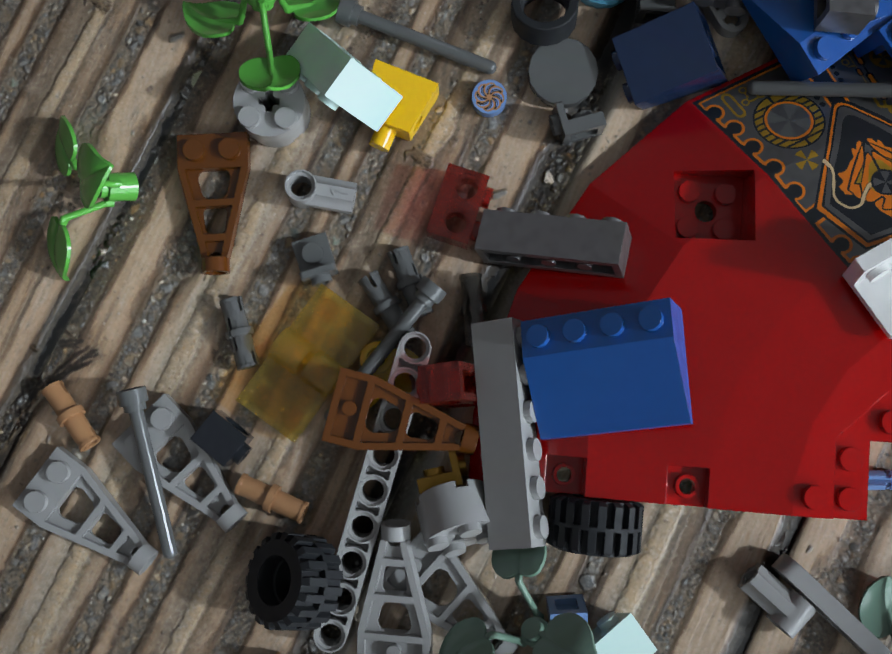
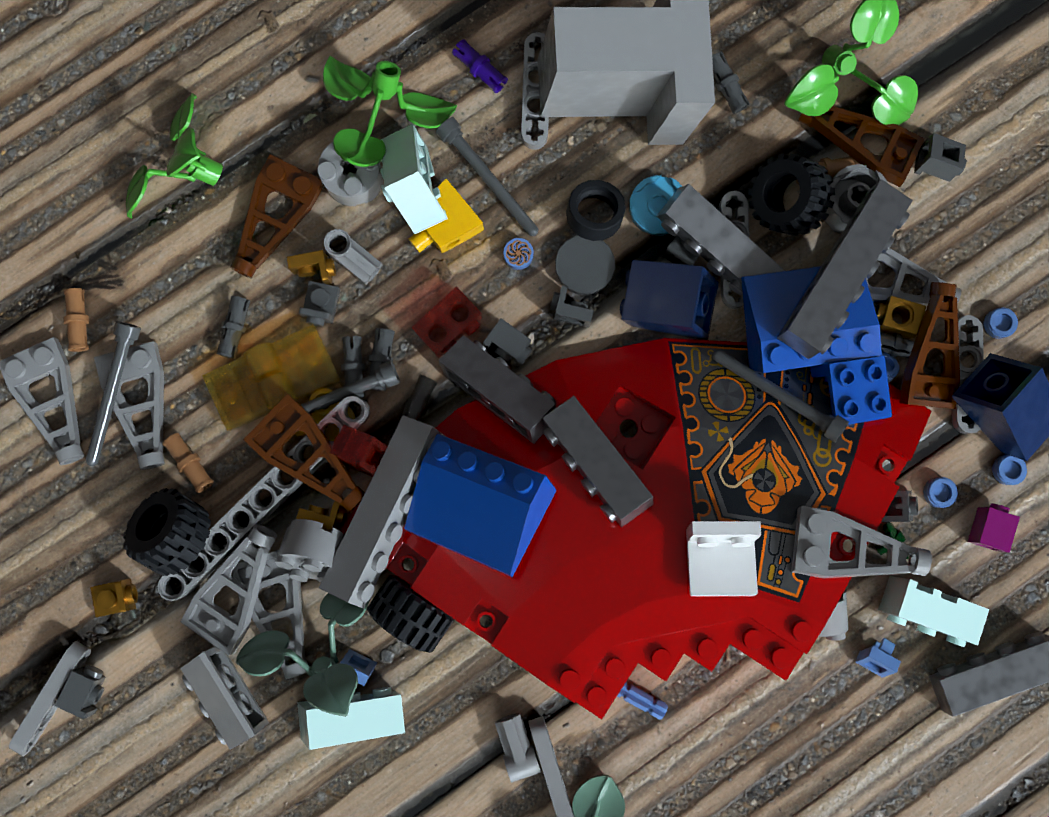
camera: 25 degrees right, 0 degrees up
black brick [190,410,254,467] -> none
none -> pearl gold bracket [286,250,336,285]
none -> dark grey brick [483,318,532,365]
none -> flat silver brick [543,396,653,527]

